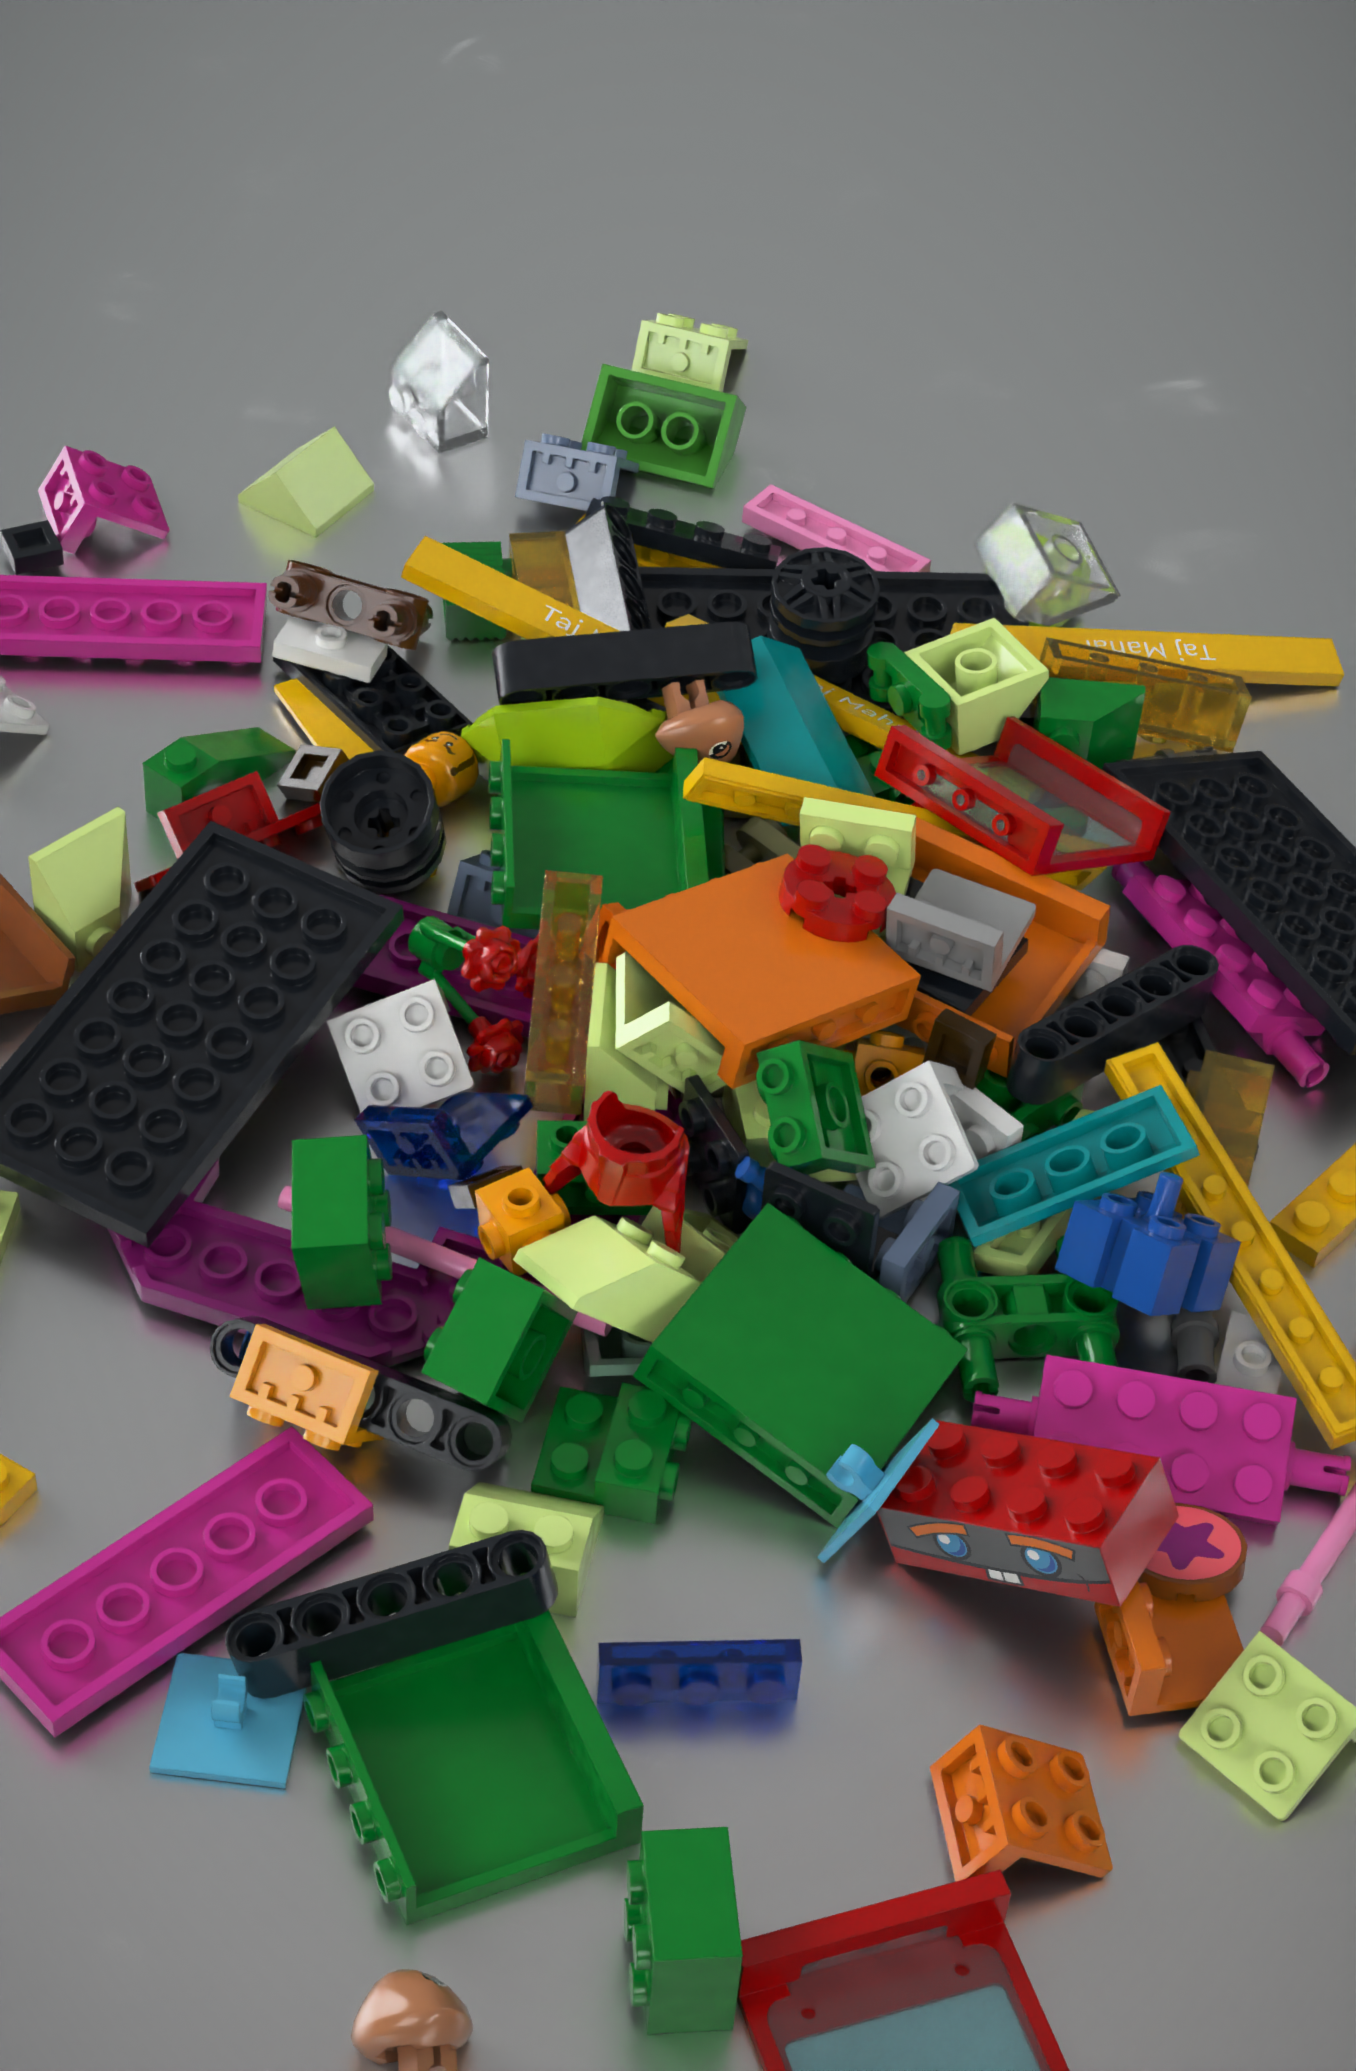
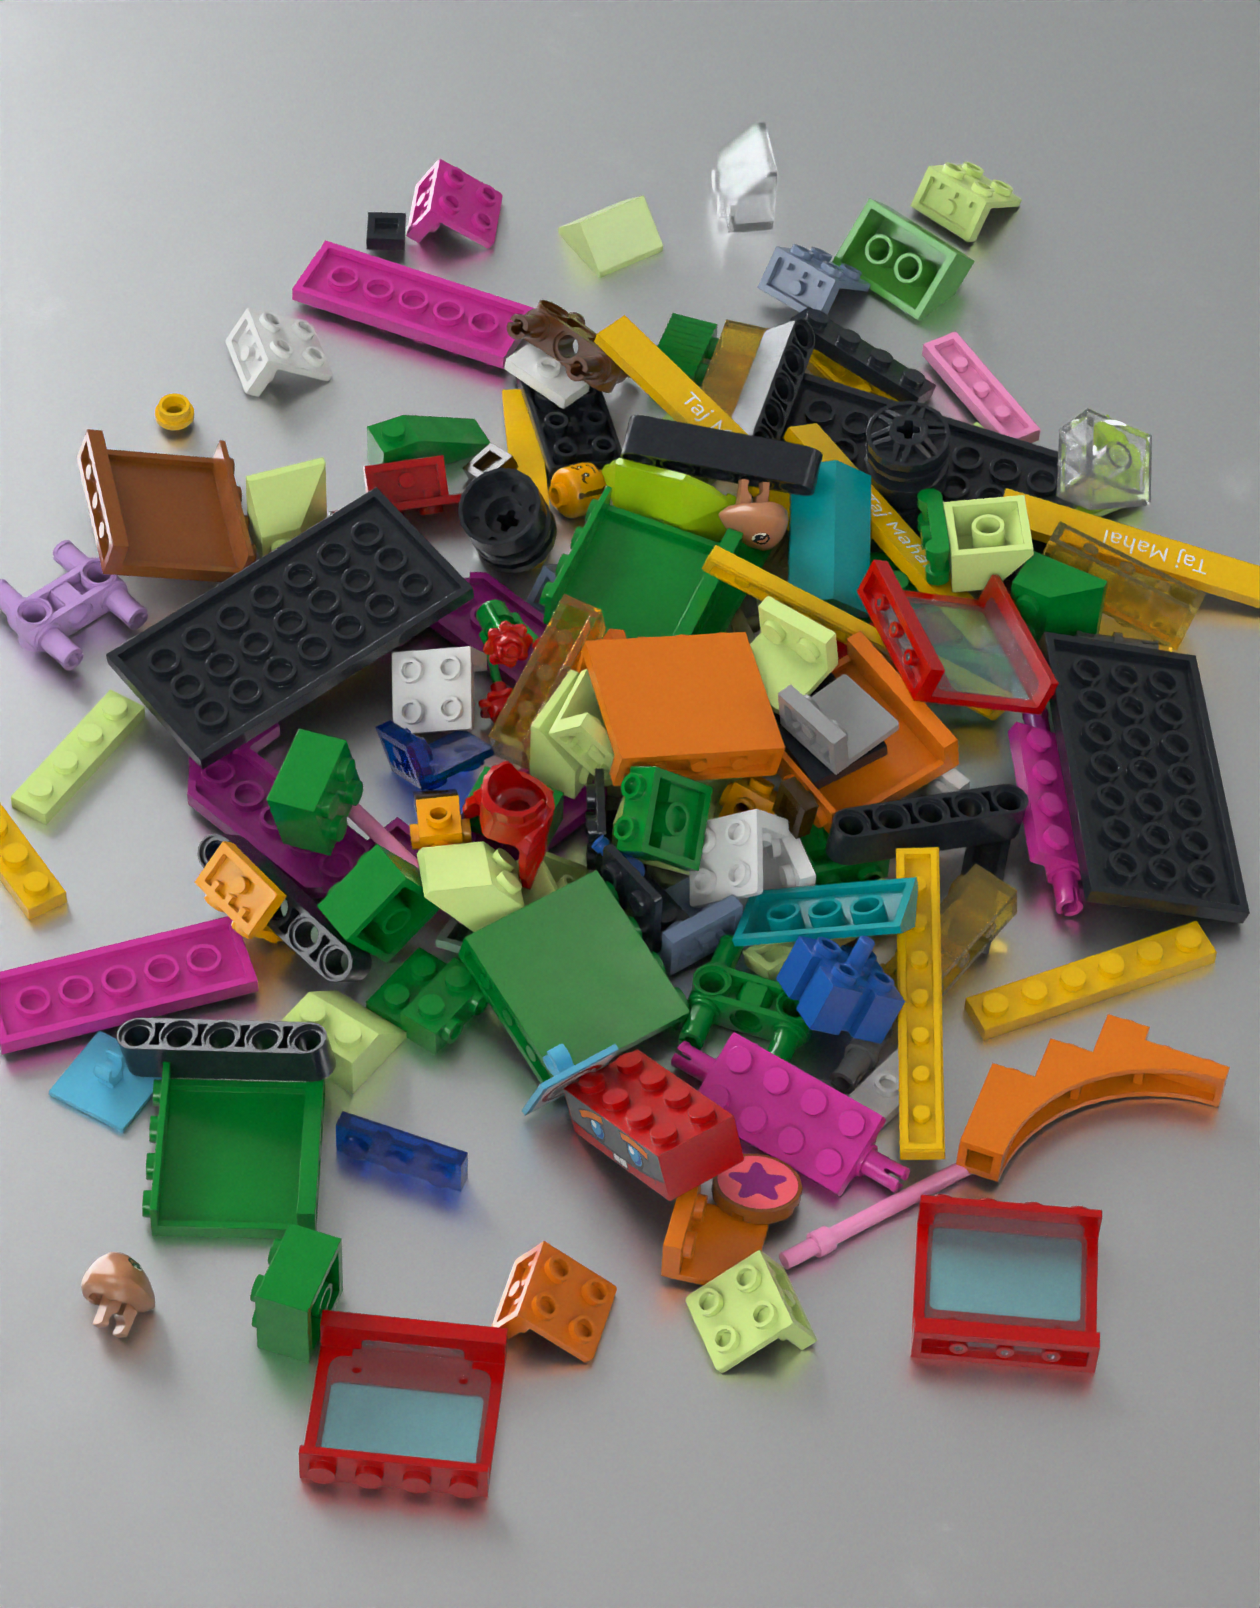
camera: 25 degrees right, 5 degrees up
red plate [779,844,896,943] -> none

